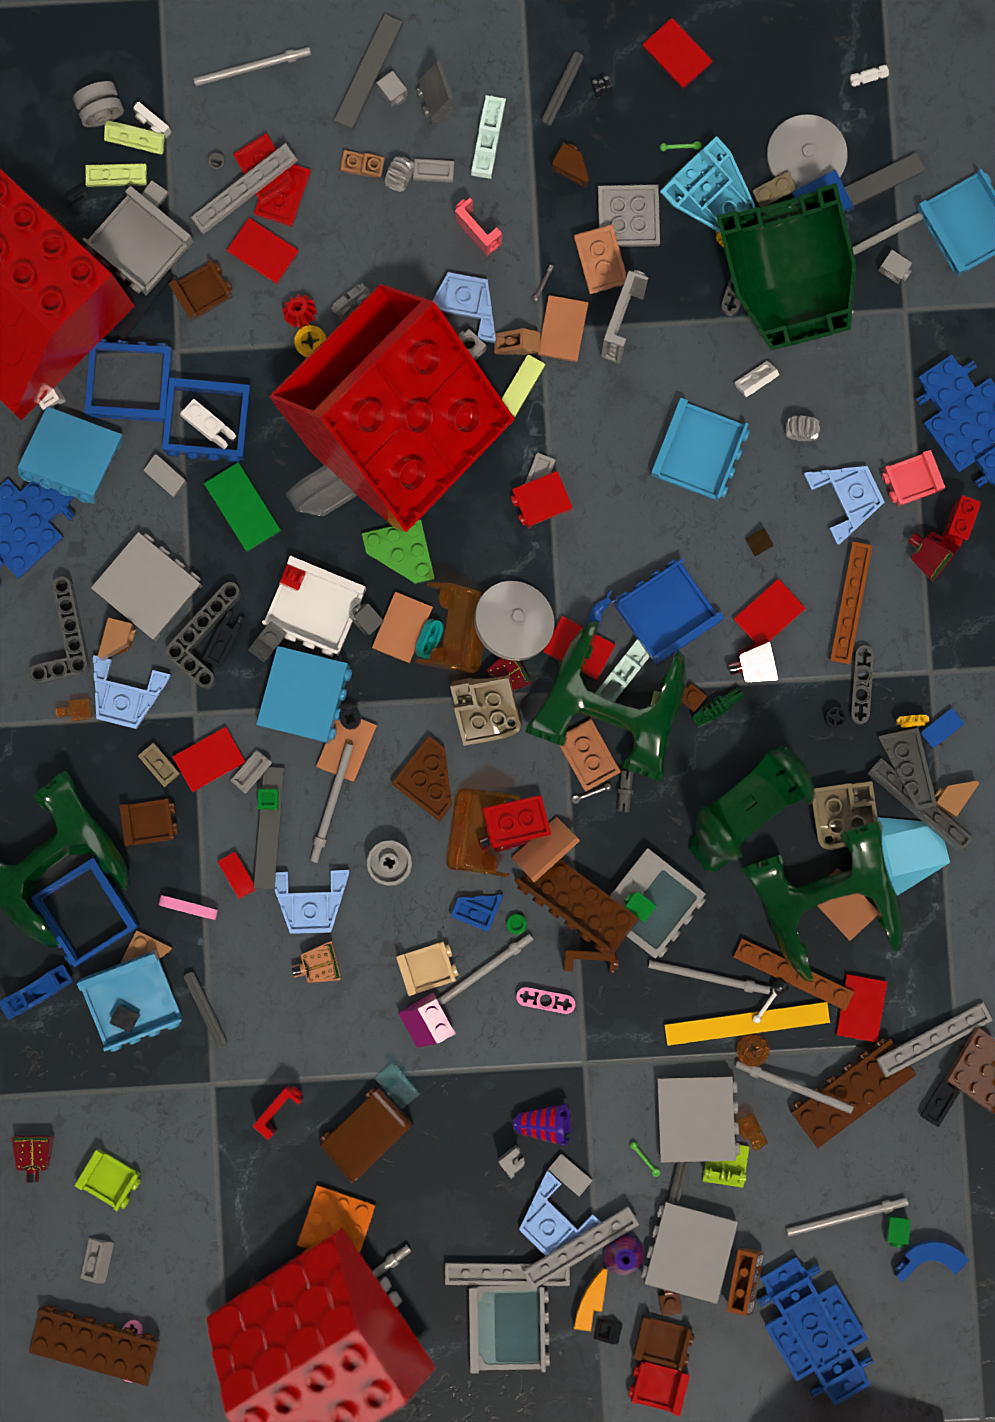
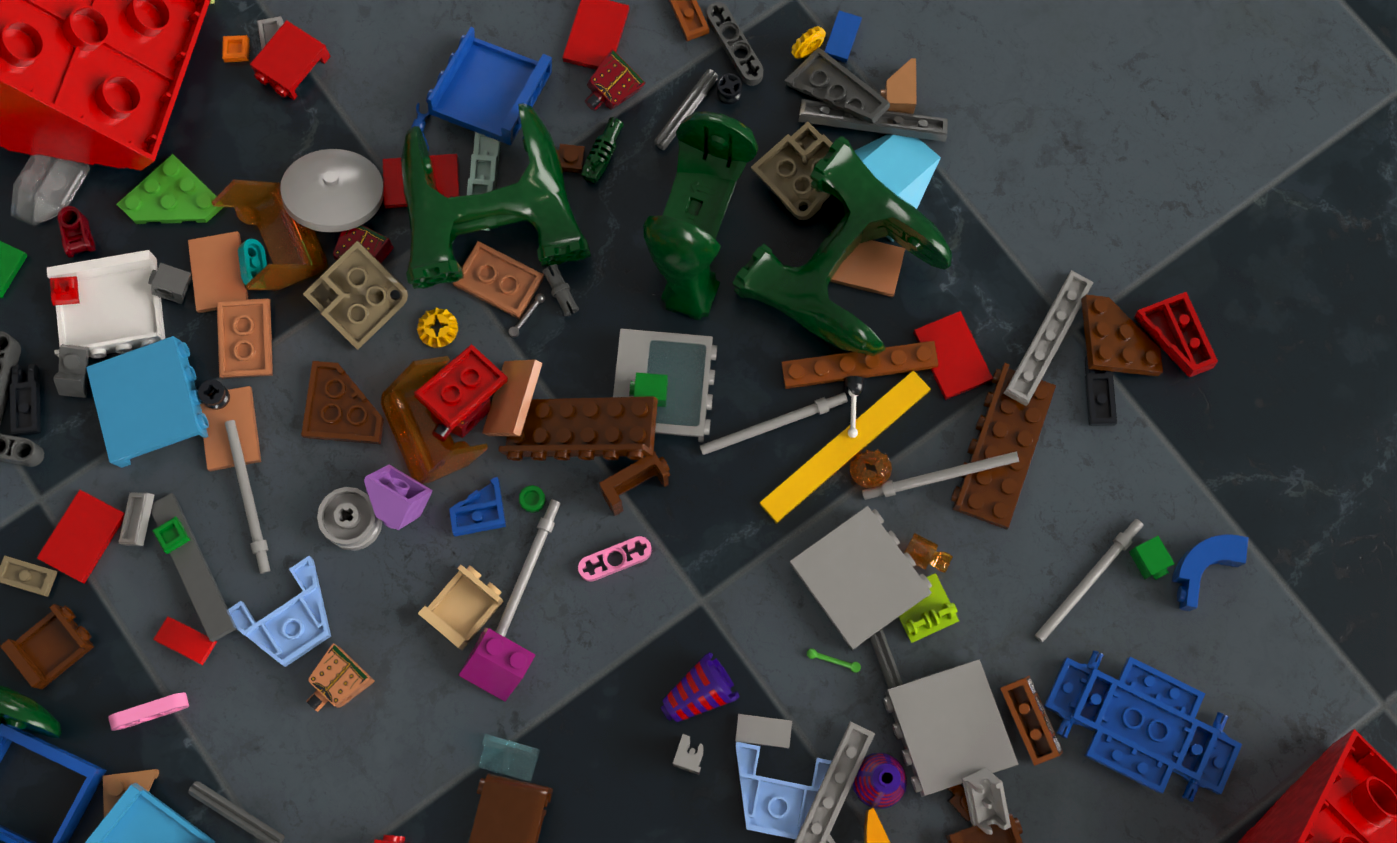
camera: 35 degrees left, 10 degrees down
none -> dark red piece [57,206,96,258]
none -> nougat tile [217,298,273,379]
none -> orange tile [222,35,250,62]
none -> medium lavender slope [364,465,433,530]
none -> yellow gear [417,307,458,348]
none -> dark grey axle [654,69,718,150]
none -> light grey hinge [962,768,1011,835]

